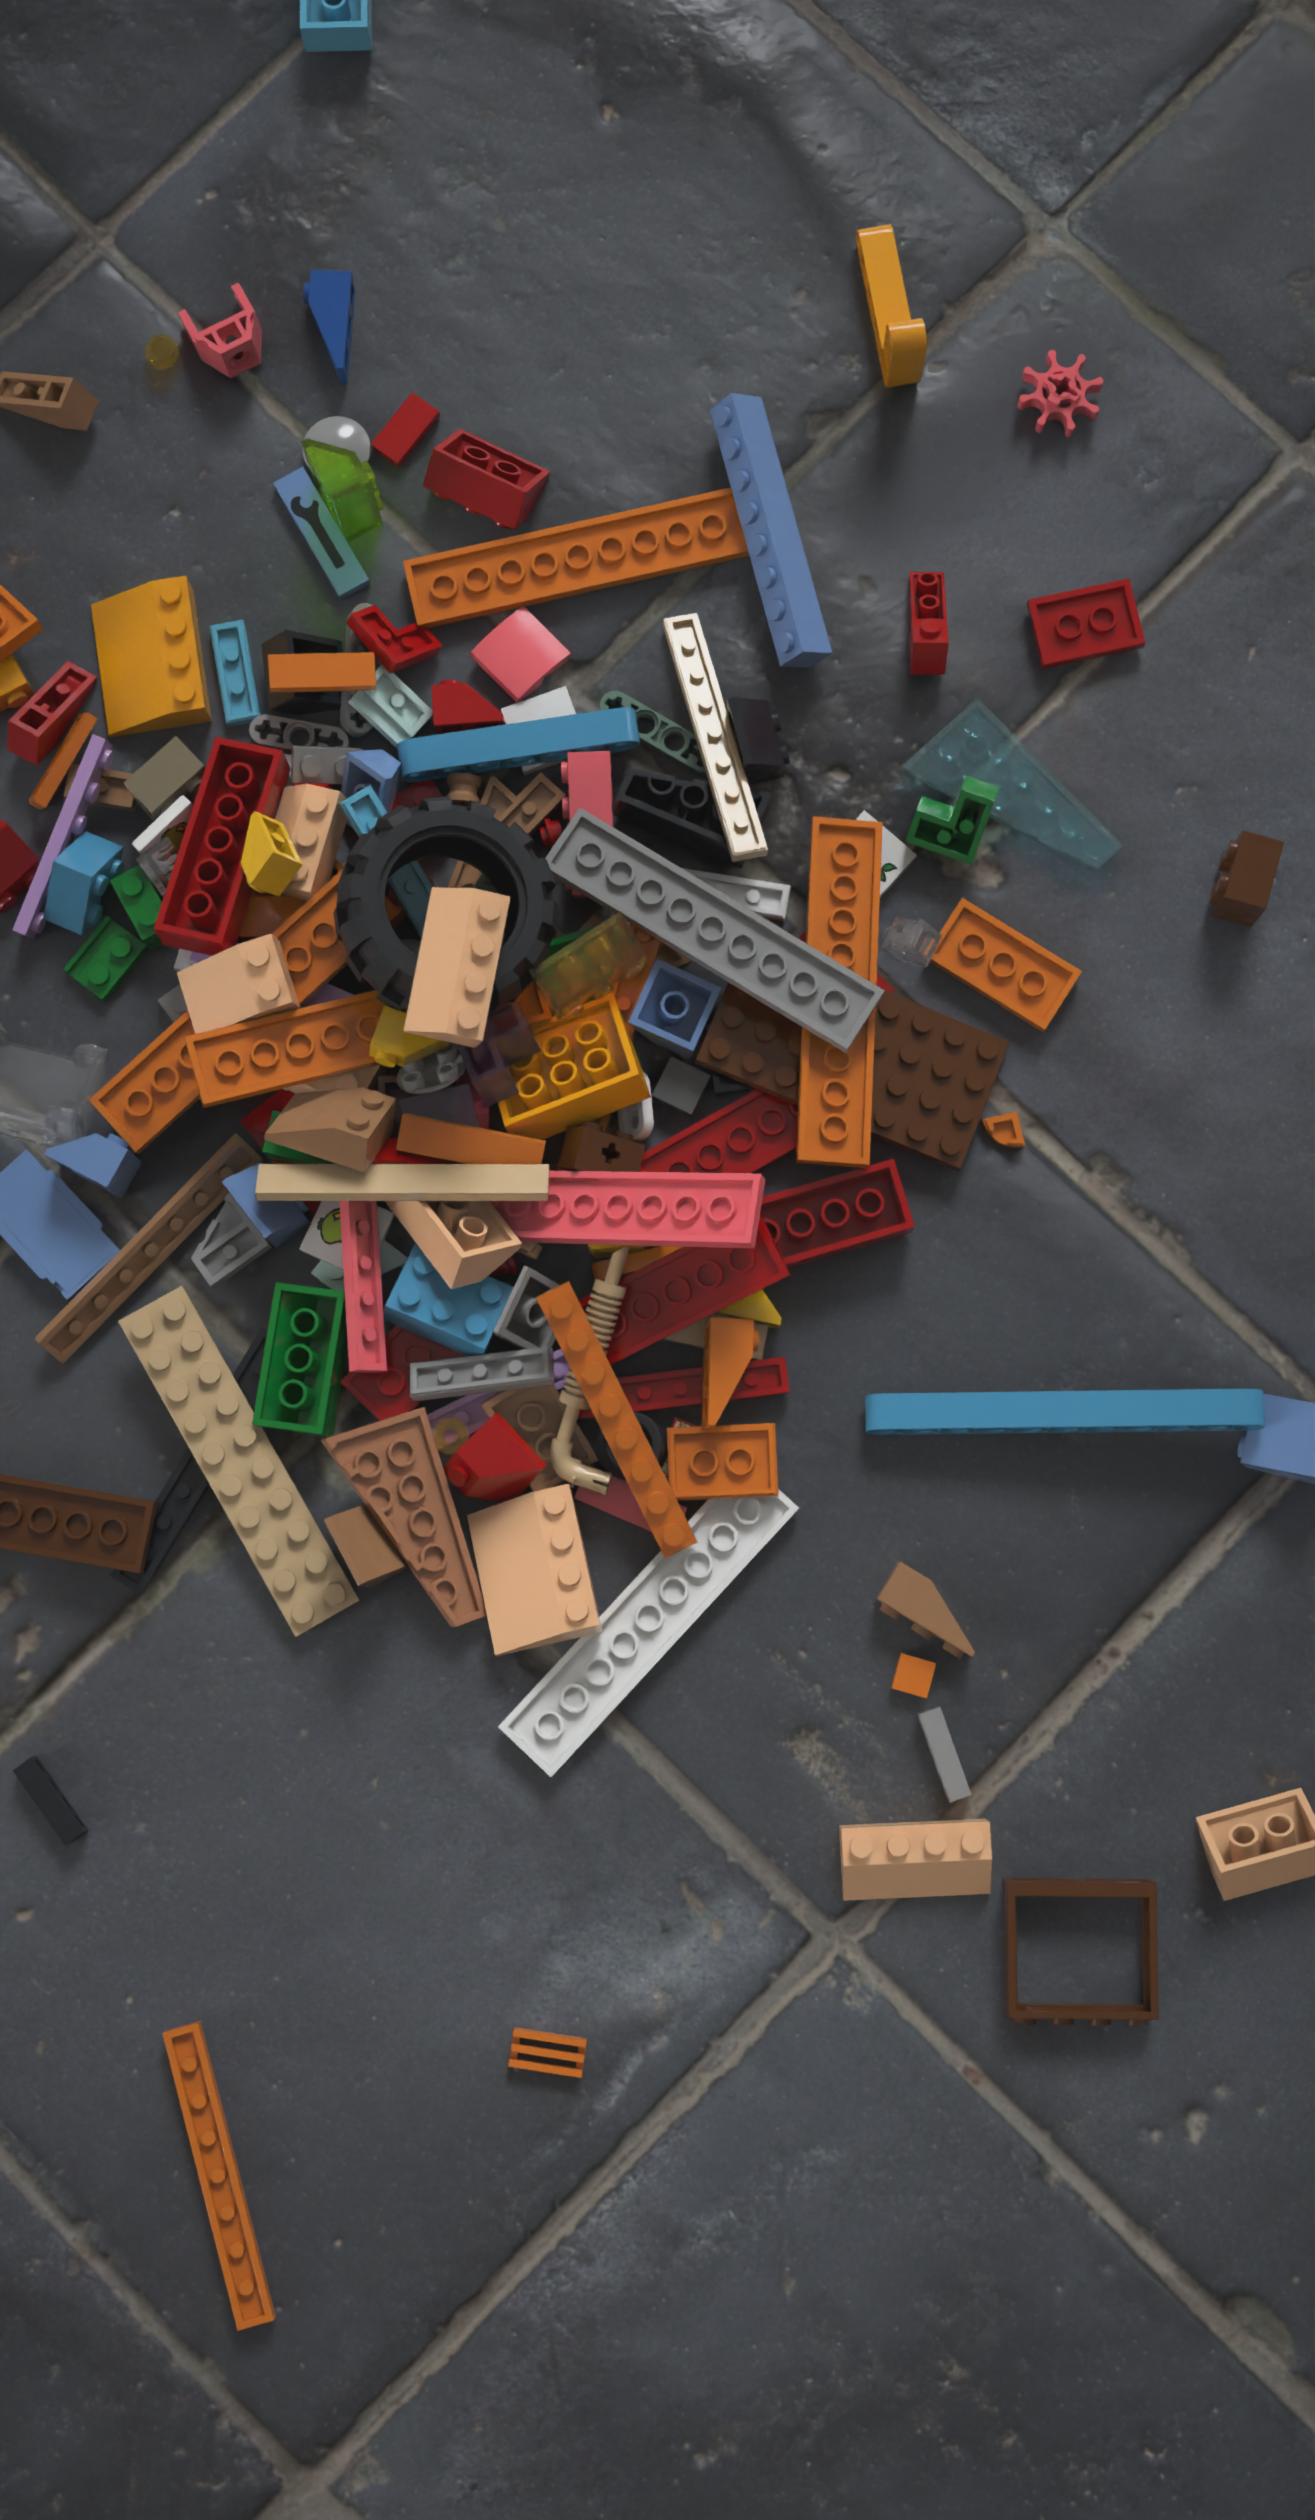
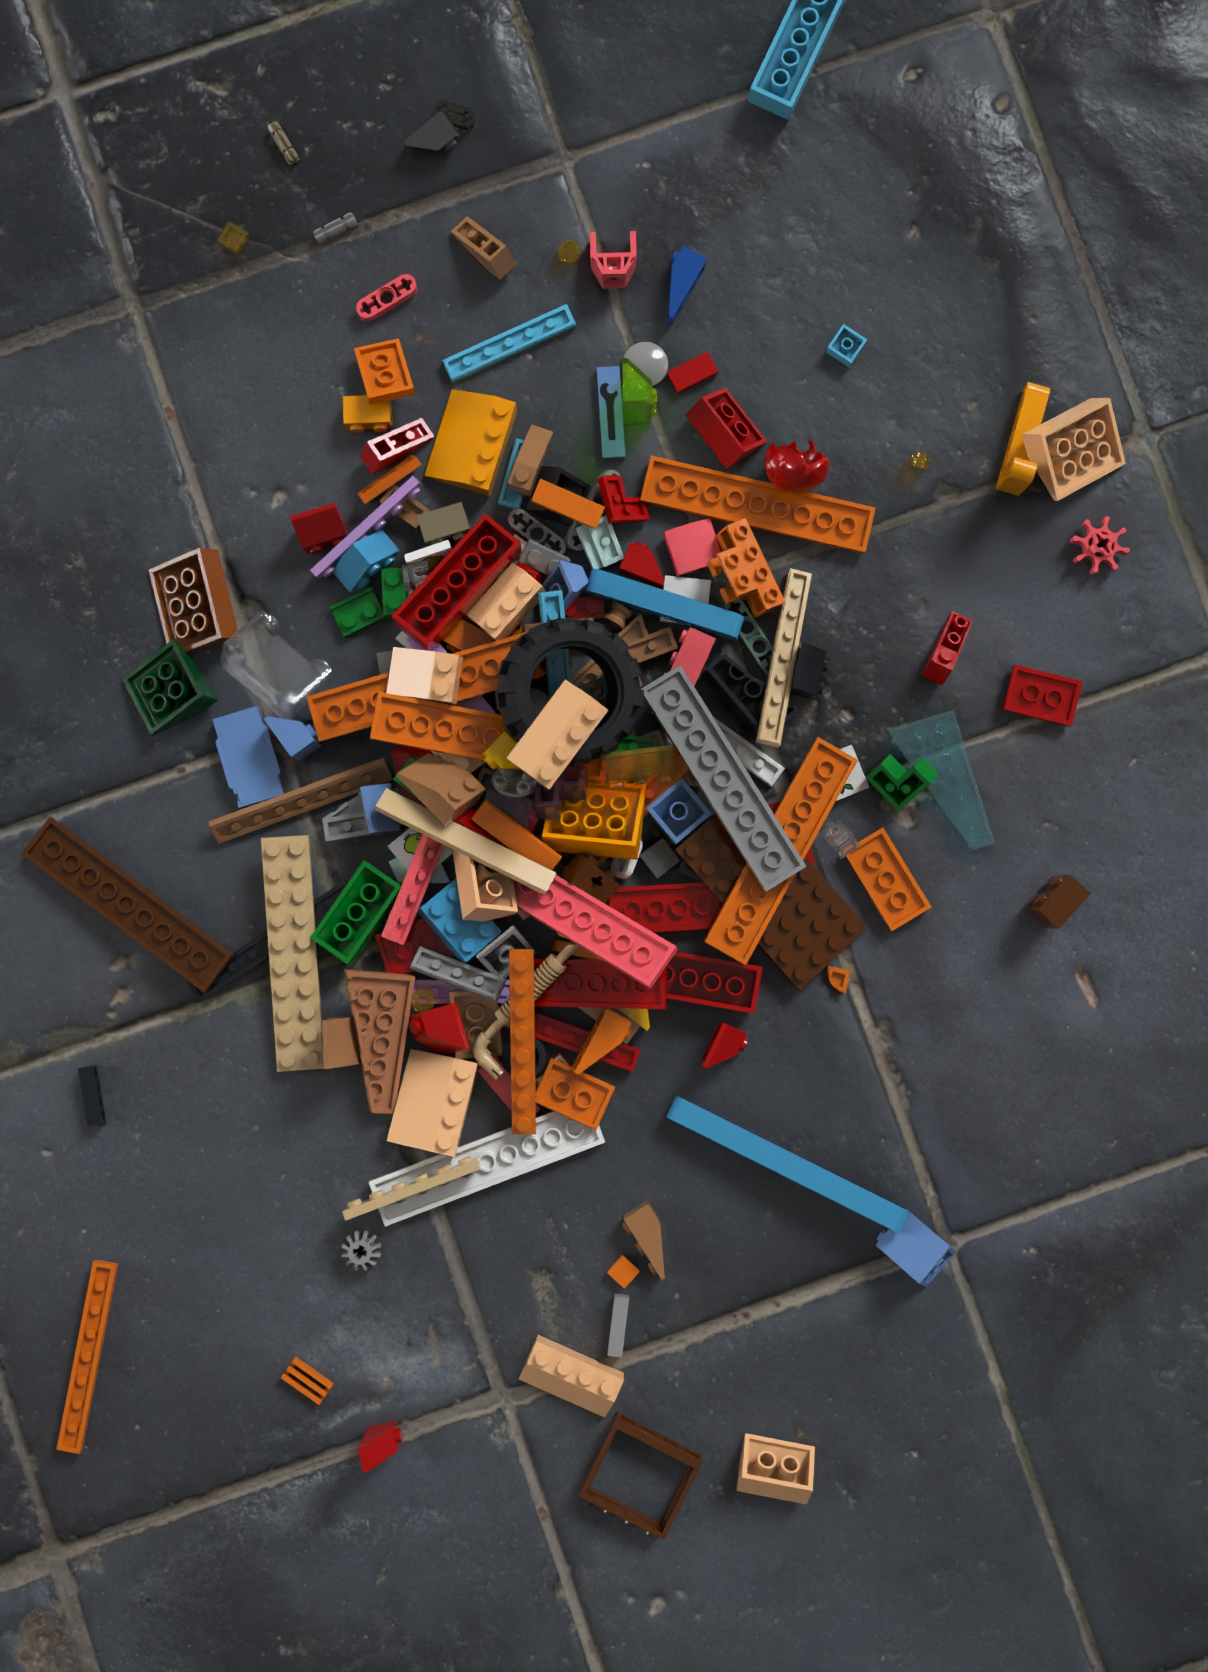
camera: 25 degrees right, 5 degrees up
yellow slope [241,811,303,897] -> none
red plate [539,818,563,849] -> none
medium blue brick [710,393,832,668] -> none
none -> light grey gear [341,1230,381,1271]
none -> tan plate [342,1156,481,1221]
none -> red slope [358,1421,403,1473]
none -> medium azure tile [442,304,576,383]
none -> medium nougat slope [508,424,553,497]
none -> red slope [700,1020,748,1068]
none -> orange piece [707,518,785,618]
none -> red piece [765,440,830,493]
none -> medium azure piece [826,324,867,368]
none -> clear yellow plate [909,451,932,469]
none -> light nougat slope [1022,398,1126,501]

